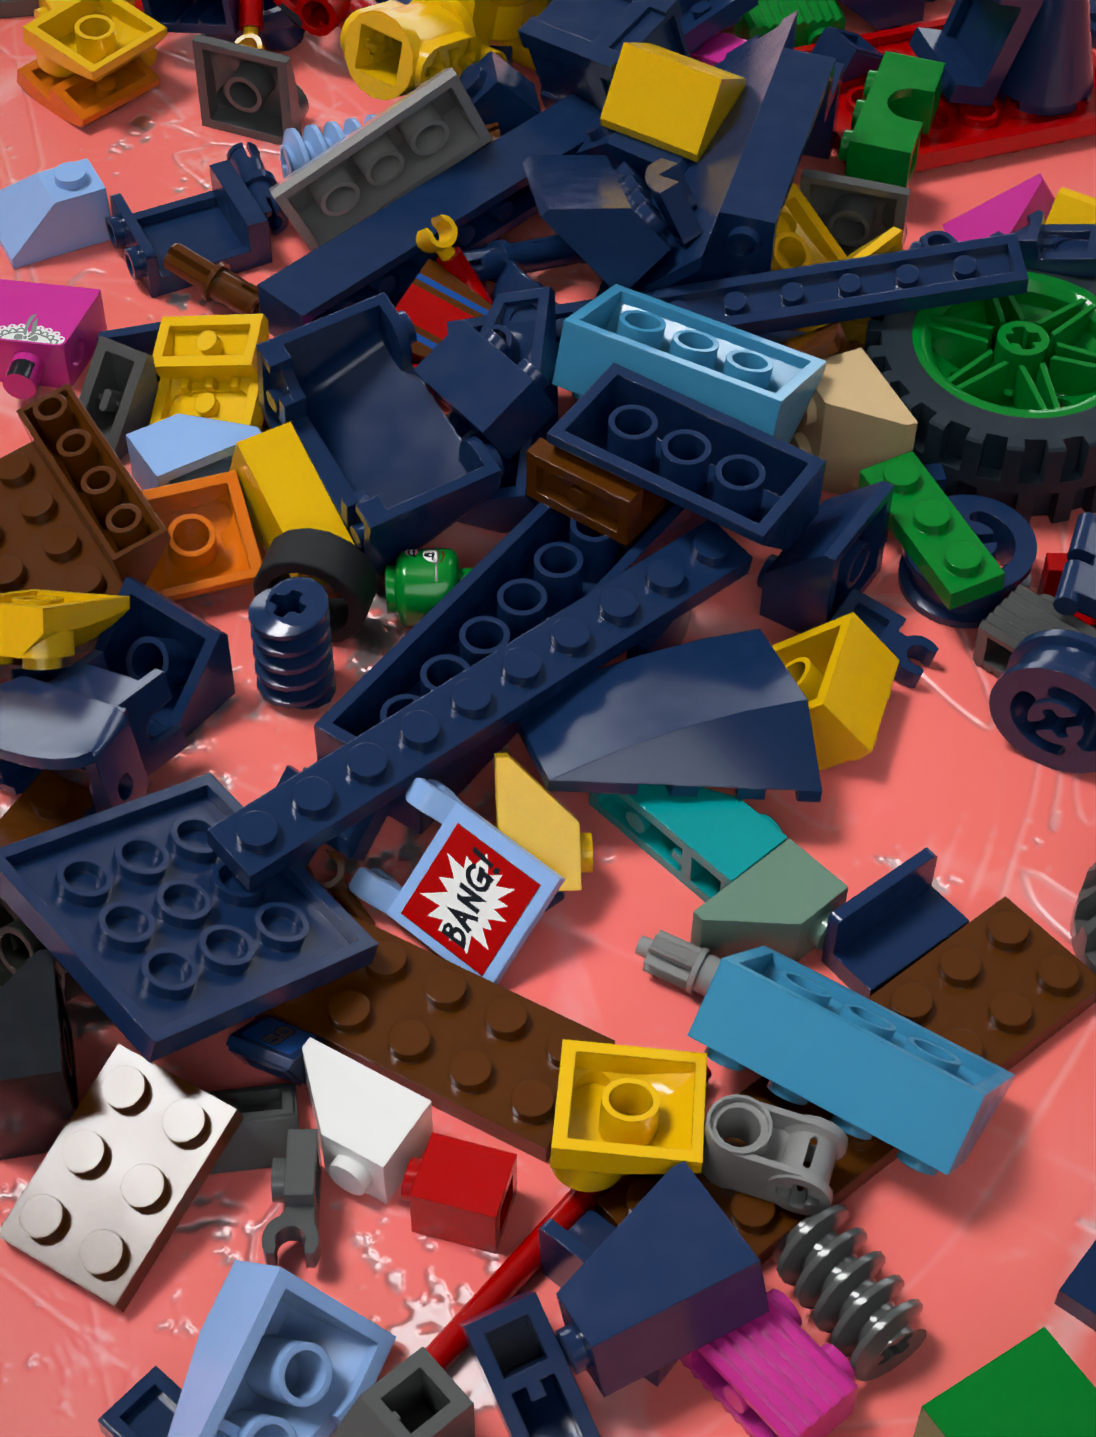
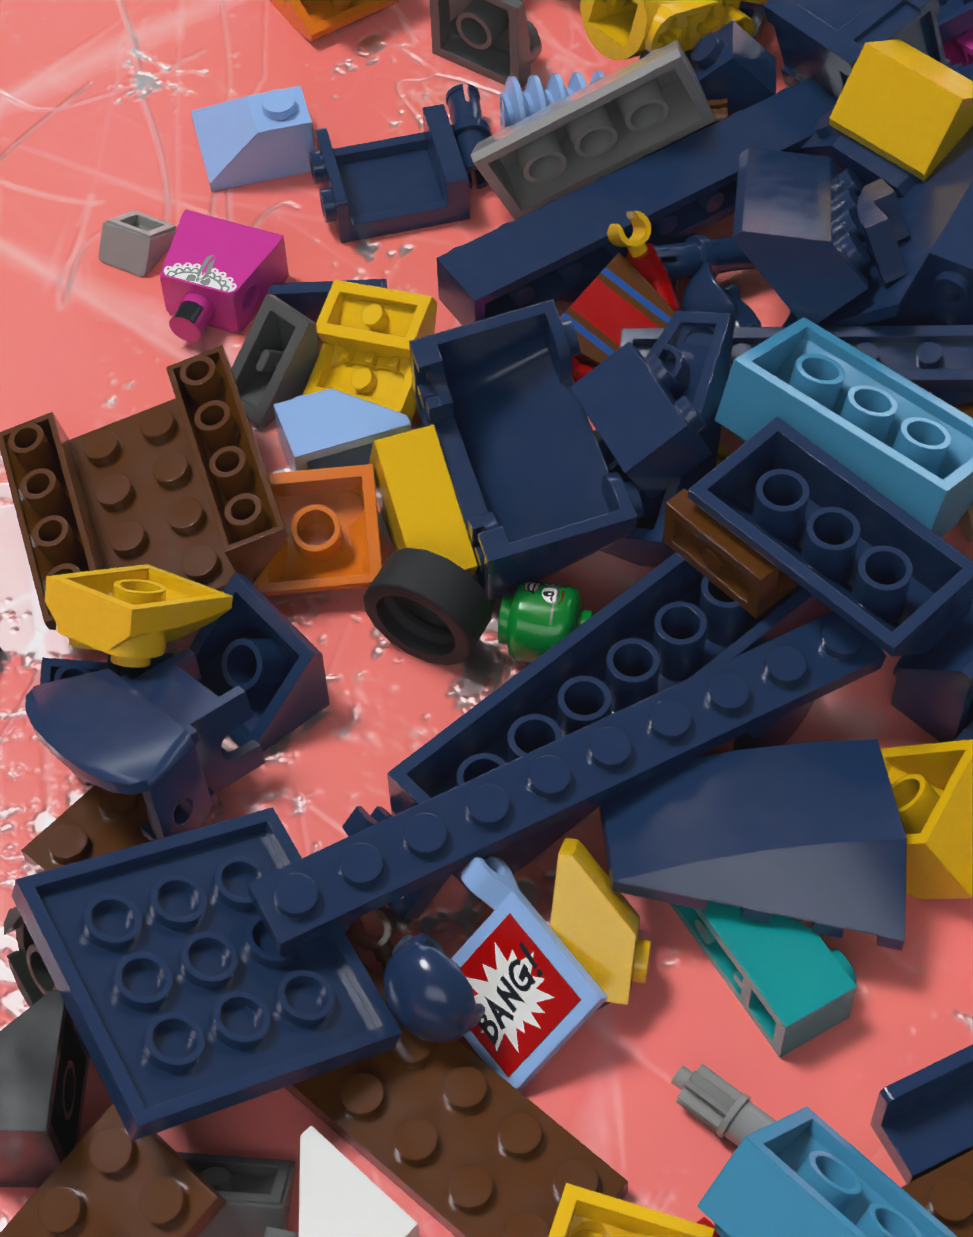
camera: 15 degrees right, 5 degrees up
reddish brown axle [163,243,260,314] -> none
dark blue slope [226,1015,324,1087] -> none
dark blue piece [248,577,336,710] -> none
sand green slope [690,838,848,962] -> none
none -> dark blue hair [383,933,485,1043]

